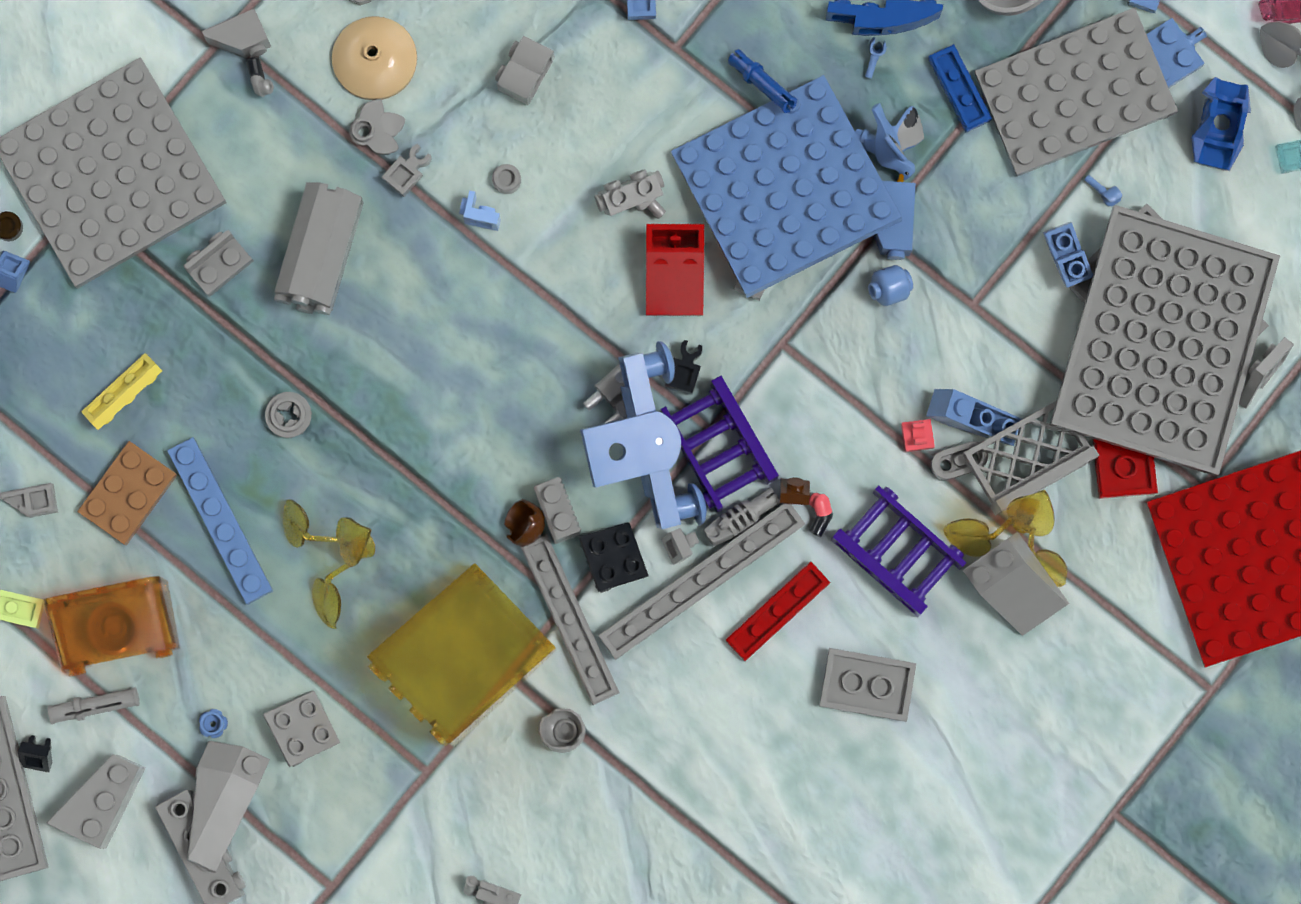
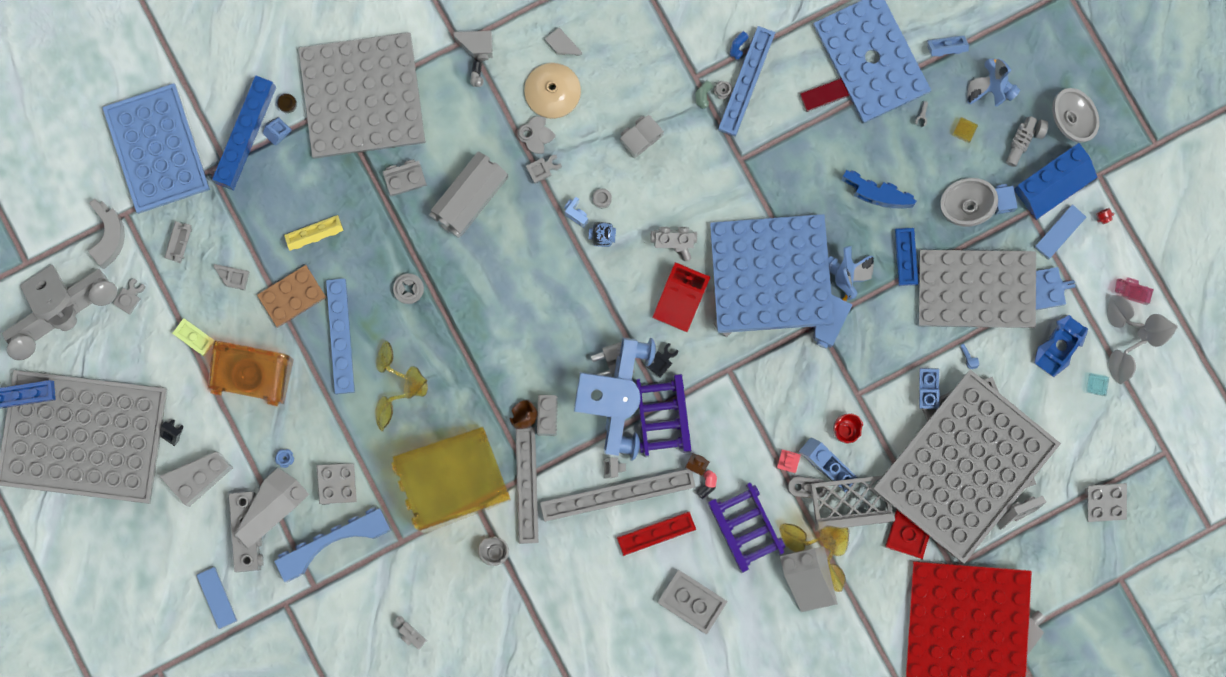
camera: 25 degrees right, 0 degrees up
light grey pin [48,687,140,724] -> none
black hinge [579,522,649,593] -> none
light grey hinge [704,488,780,546] -> none
blue pin [728,49,797,113] -> none
medium blue hand [865,37,887,79] -> none
medium blue head [868,265,913,306] -> none
none -> medium blue arch [274,507,392,582]
none -> head [589,222,616,247]
none -> red hair [833,413,863,444]

